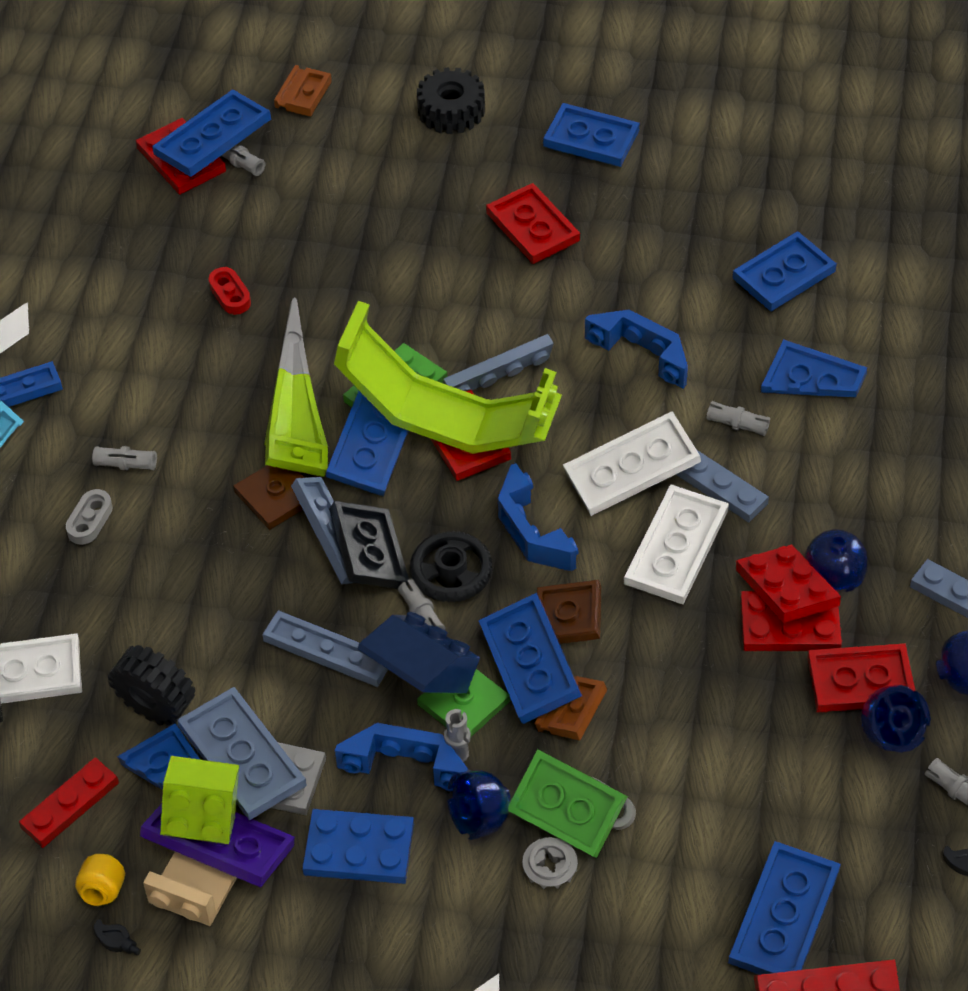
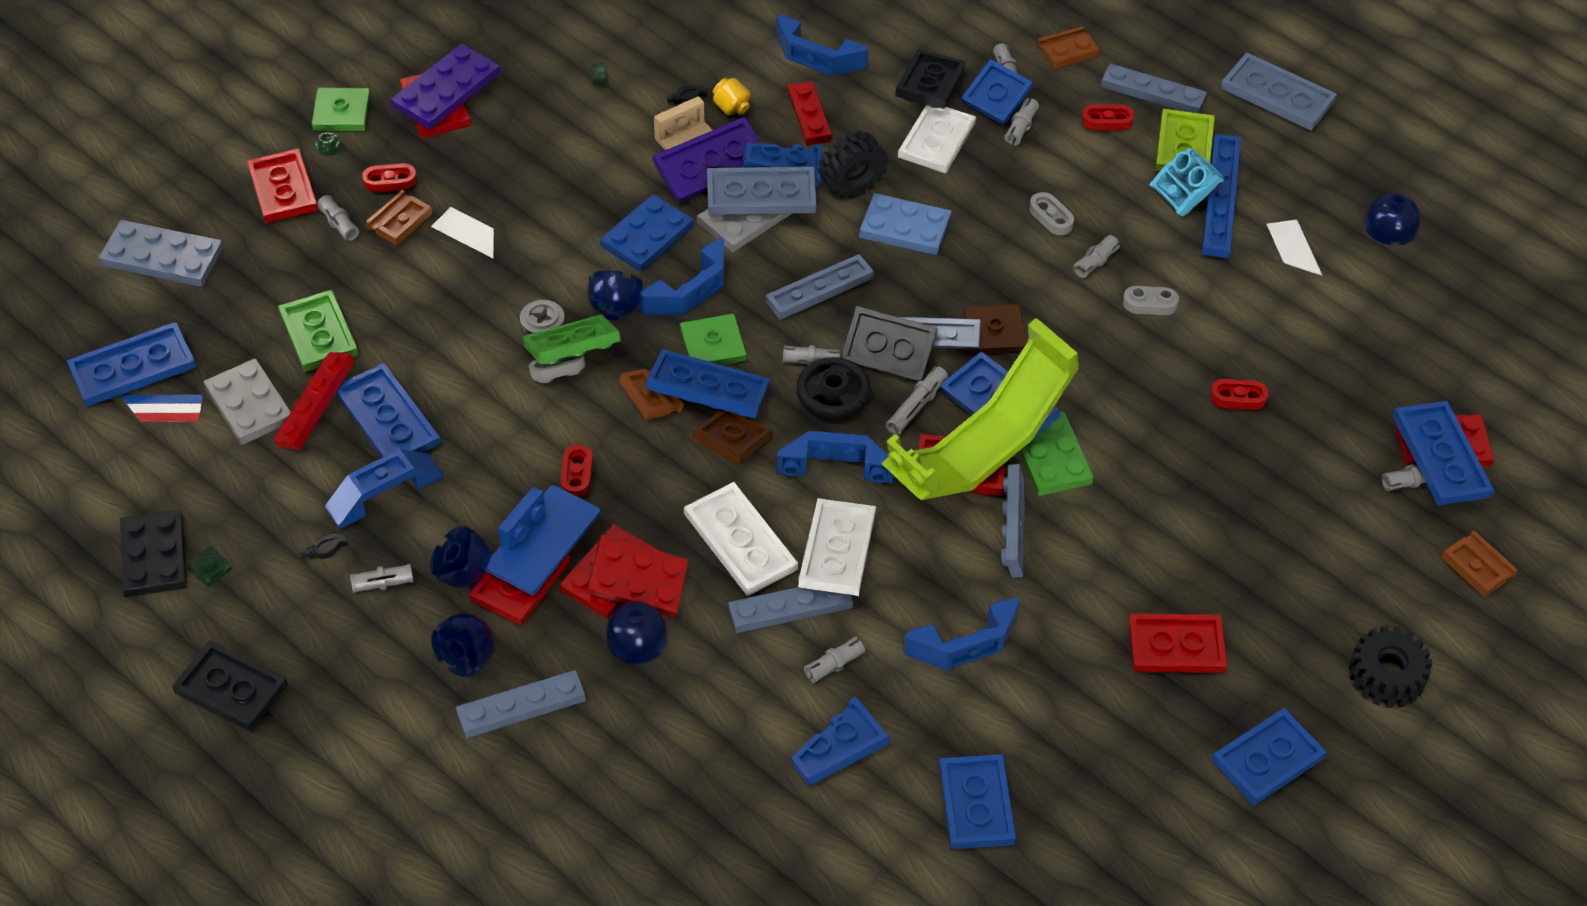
camera: 120 degrees right, 0 degrees up
lime piece [160,756,239,844] -> none
lime plate [264,297,328,477] -> none
dark blue slope [357,612,480,693] -> none
light grey pin [444,709,471,762] -> none
none -> blue slope [325,449,444,529]
none -> blue bracket [484,485,601,595]
none -> red plate [561,445,593,498]
none -> medium blue plate [859,193,951,255]
none -> light grey pin [885,366,948,435]
none -> light grey plate [1123,286,1179,315]

